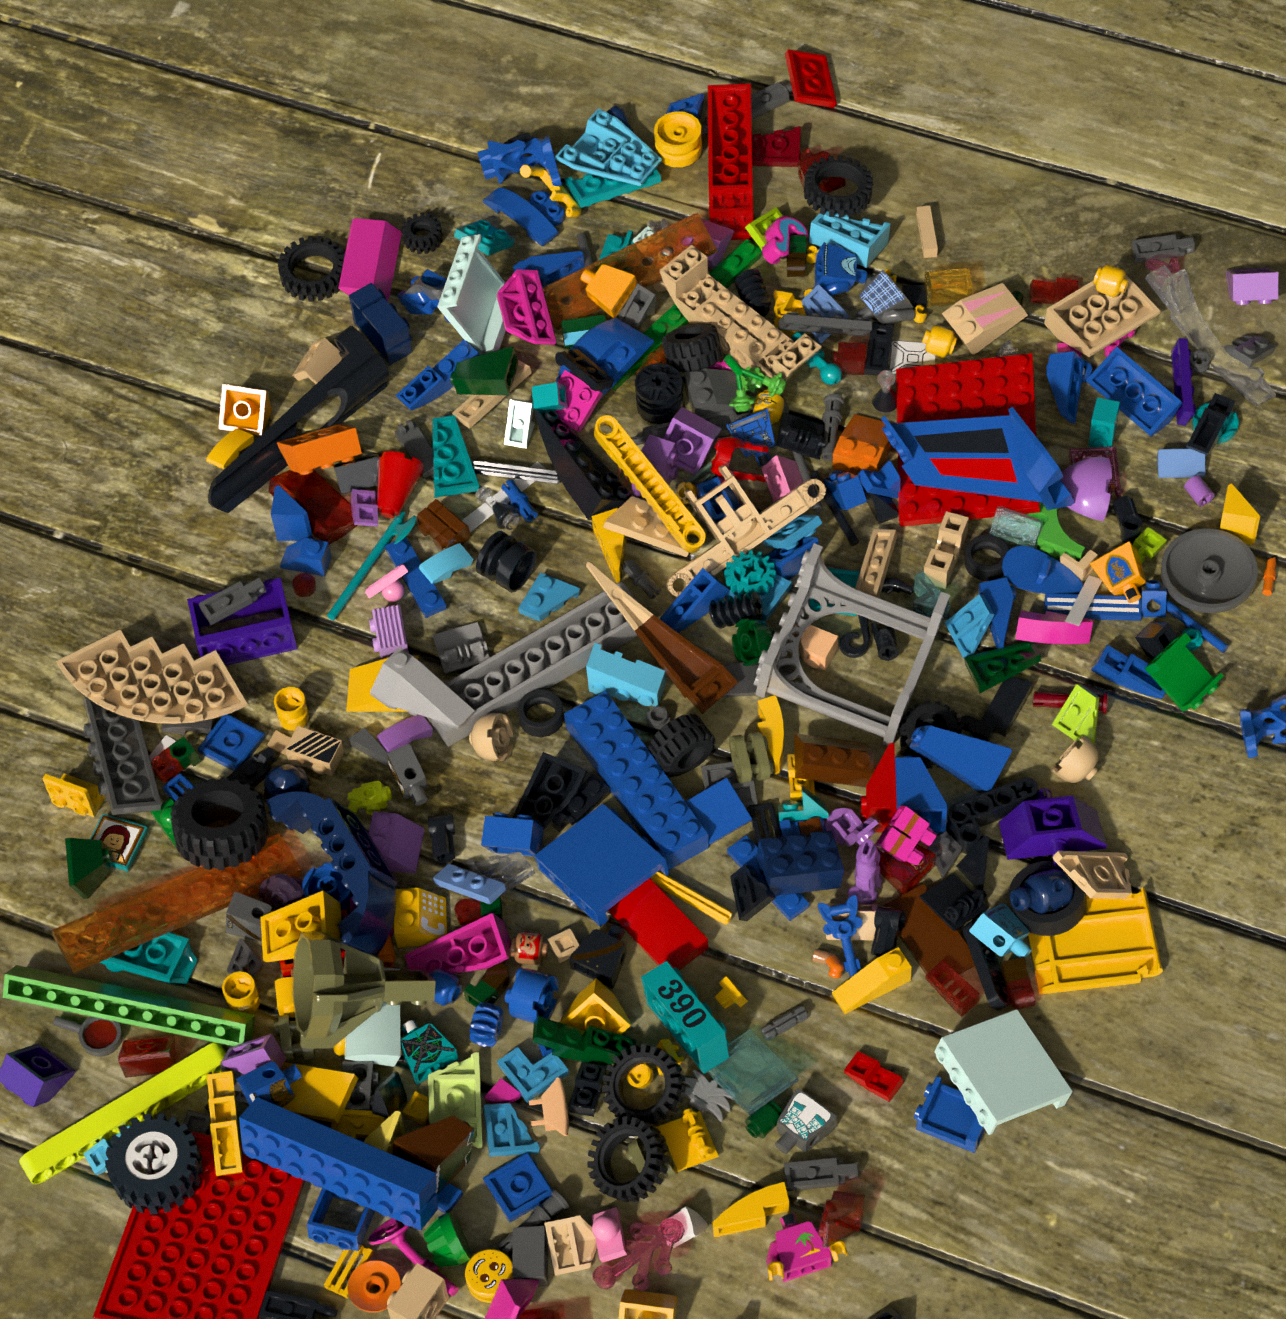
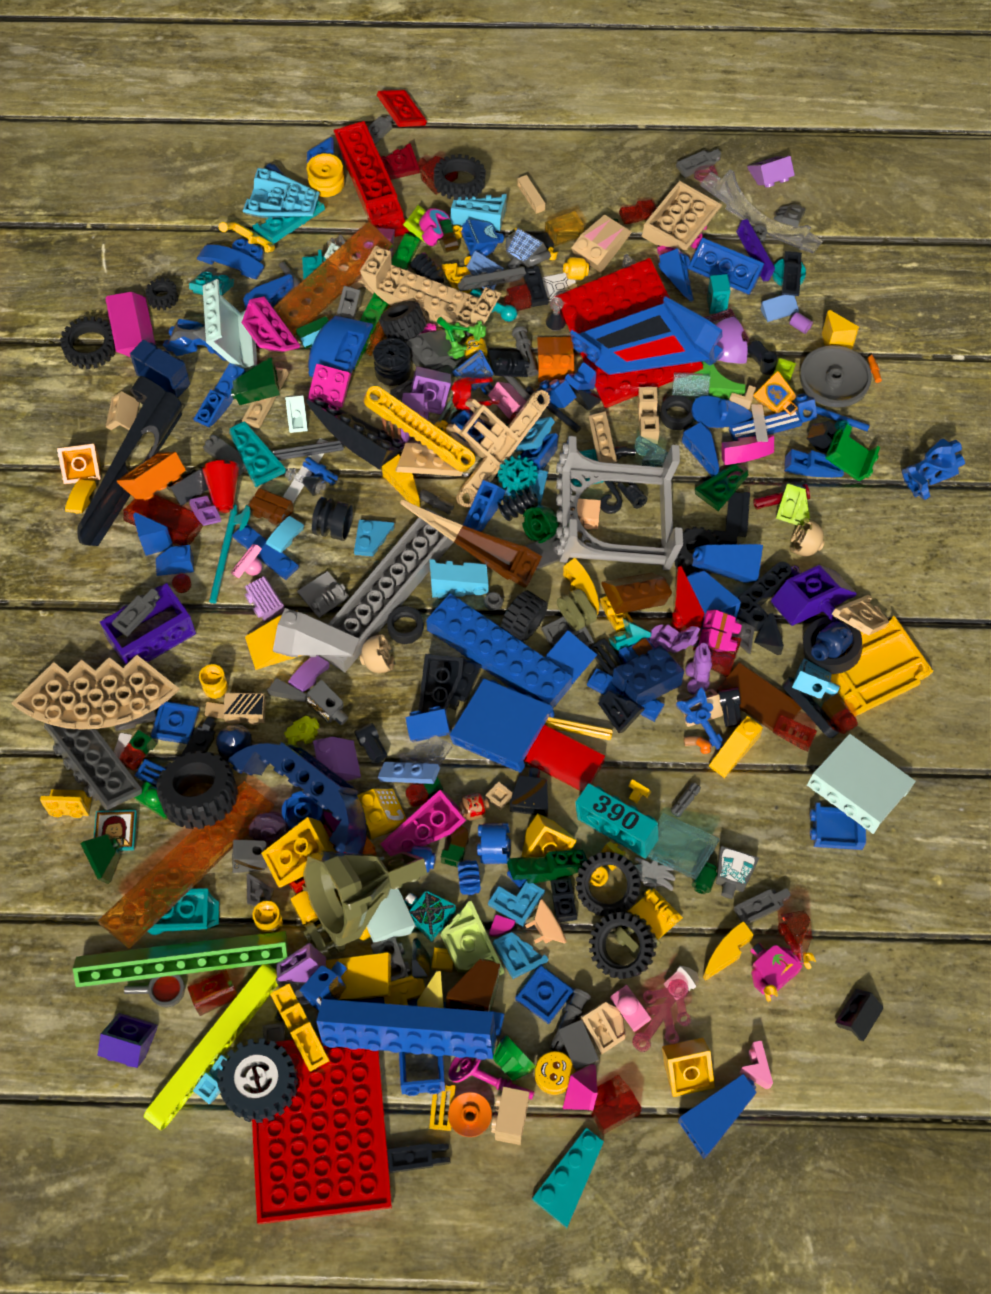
camera: 25 degrees left, 5 degrees up
blue hips [478,133,562,186] -> none
teal panel [532,382,567,411] -> none
black plate [555,348,614,391] -> none
light orange torso [581,264,637,318] -> none
red slope [843,1051,904,1102] -> none
black hinge [919,874,988,931] -> none
dark azure wing [944,594,995,659] -> none
yellow head [1093,264,1129,297] -> none

